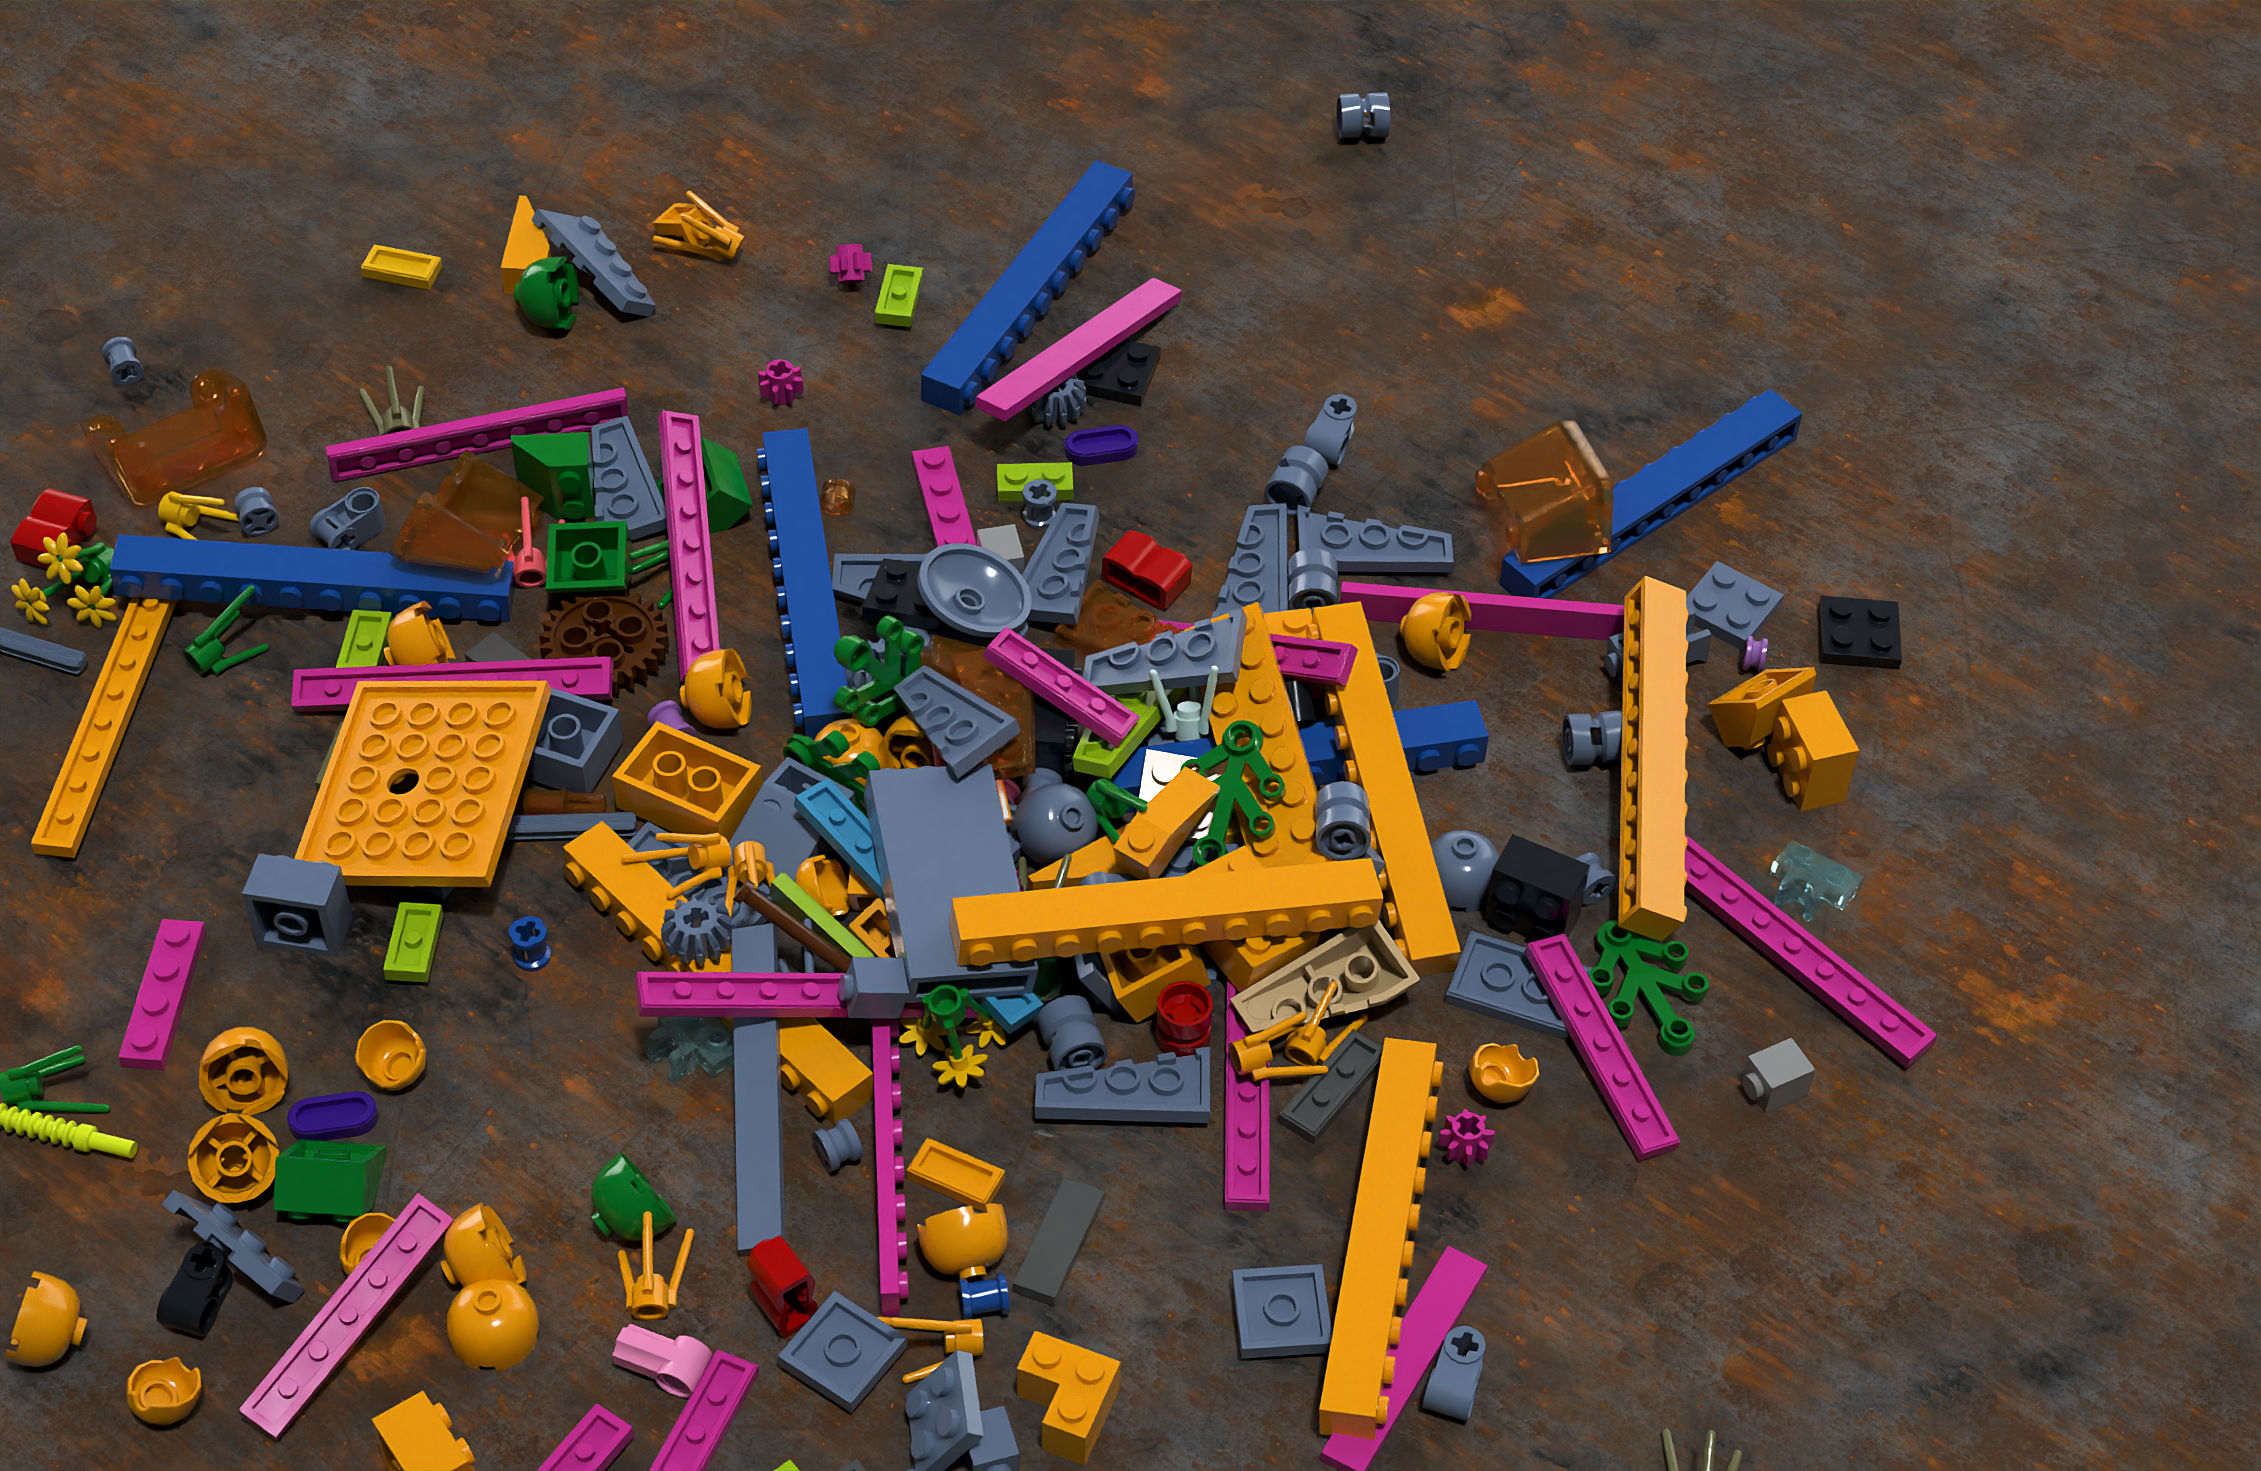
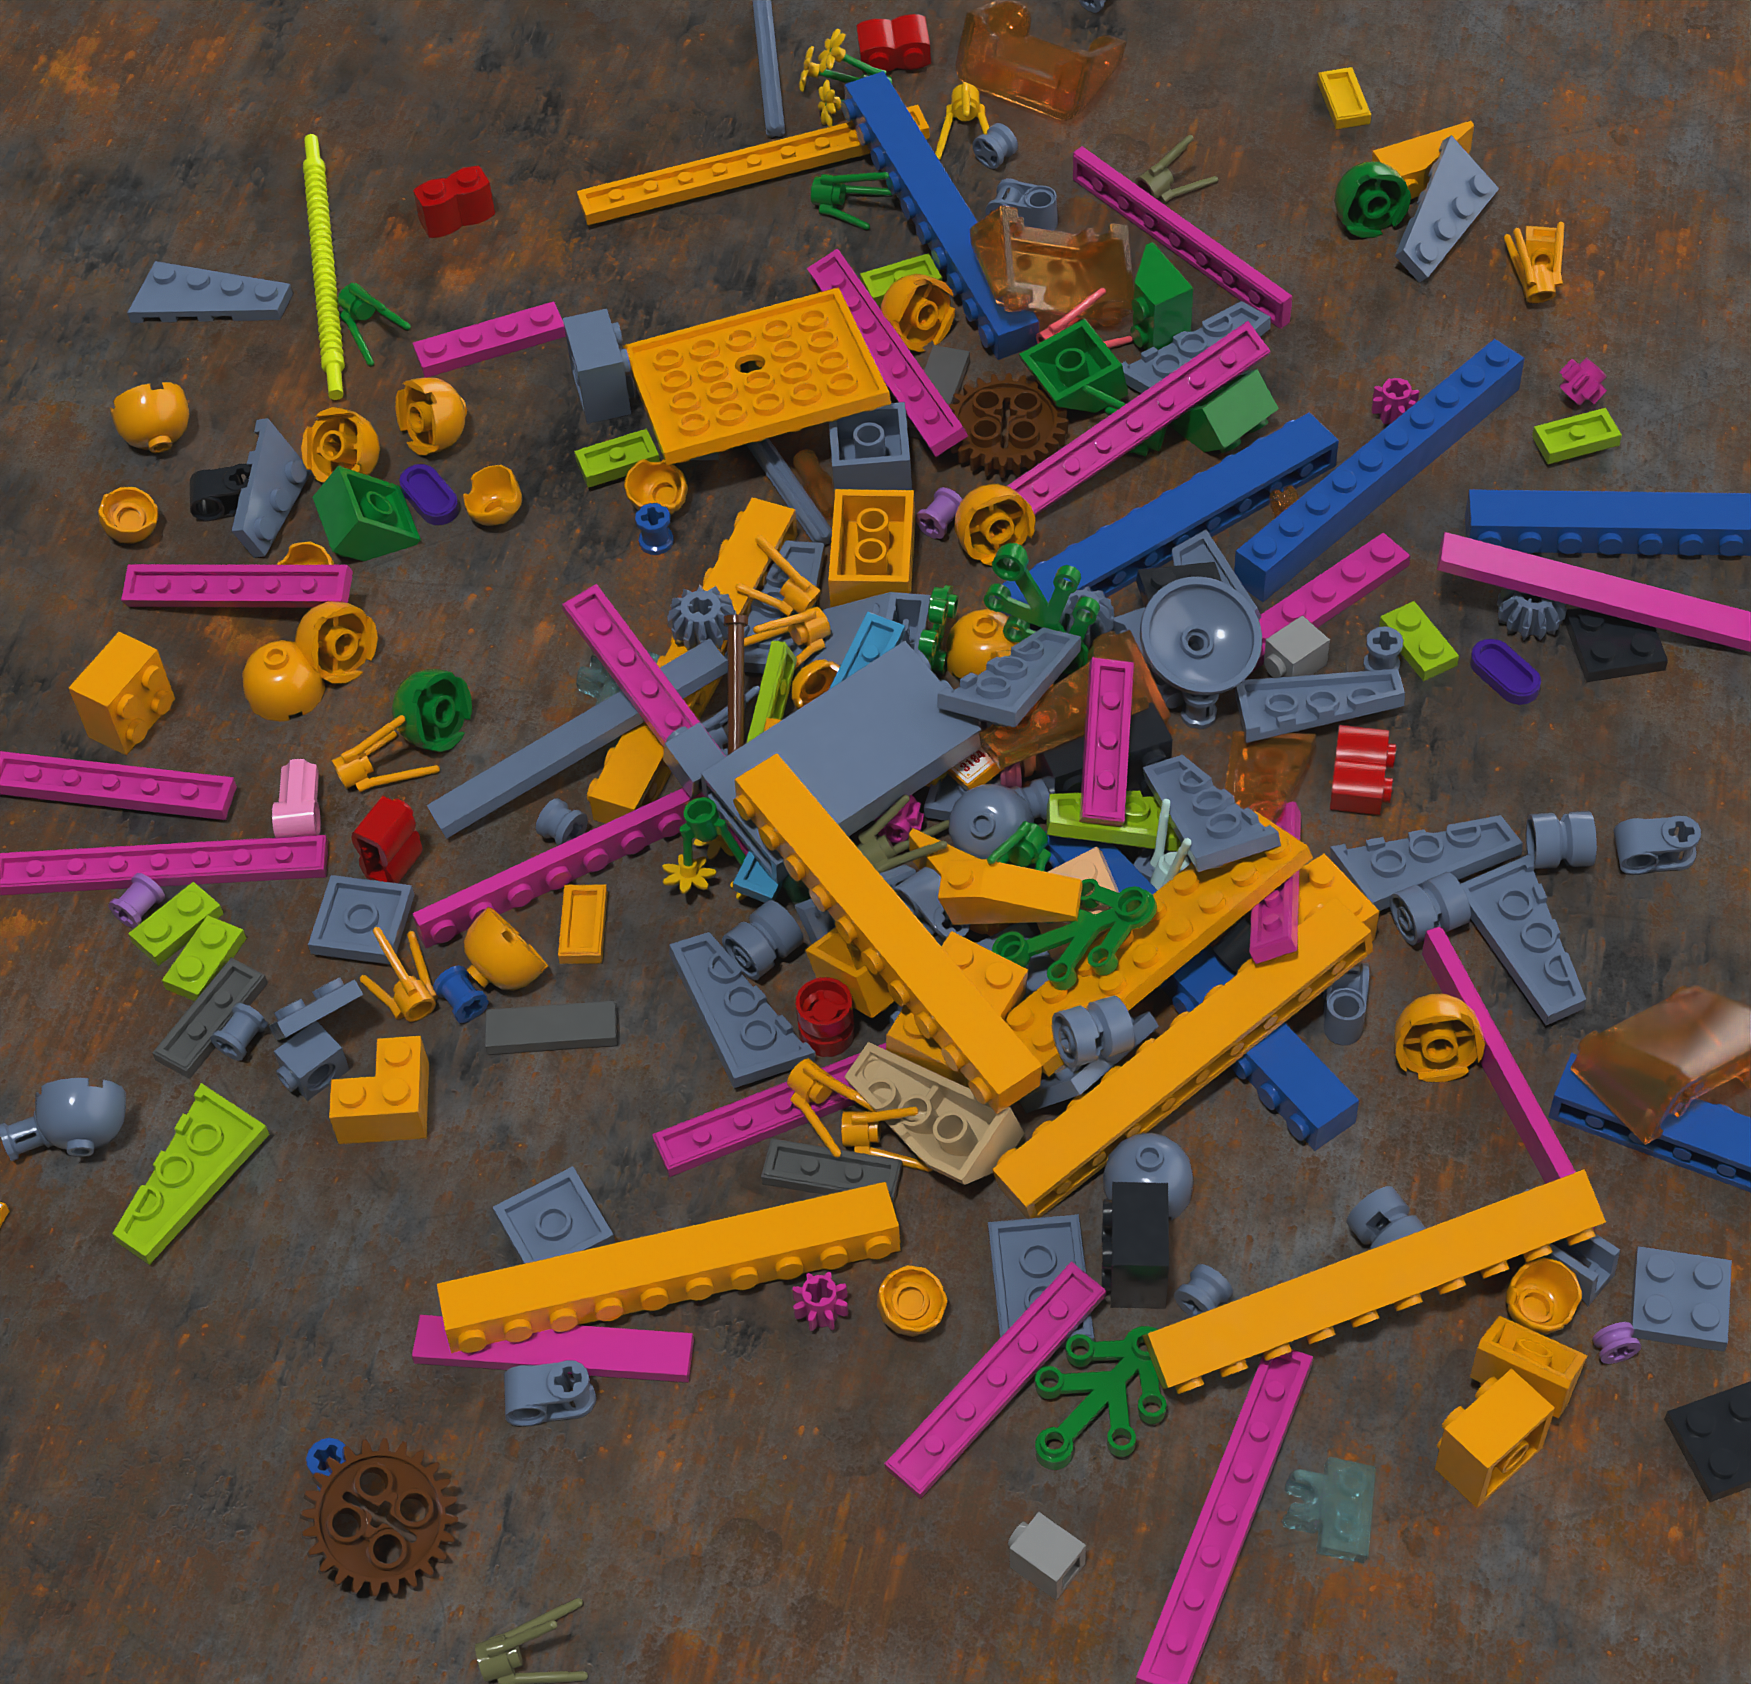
camera: 70 degrees right, 5 degrees up
none -> light orange hair [624,459,688,515]
none -> blue brick [1234,339,1525,602]
none -> light orange hair [1506,1257,1582,1335]

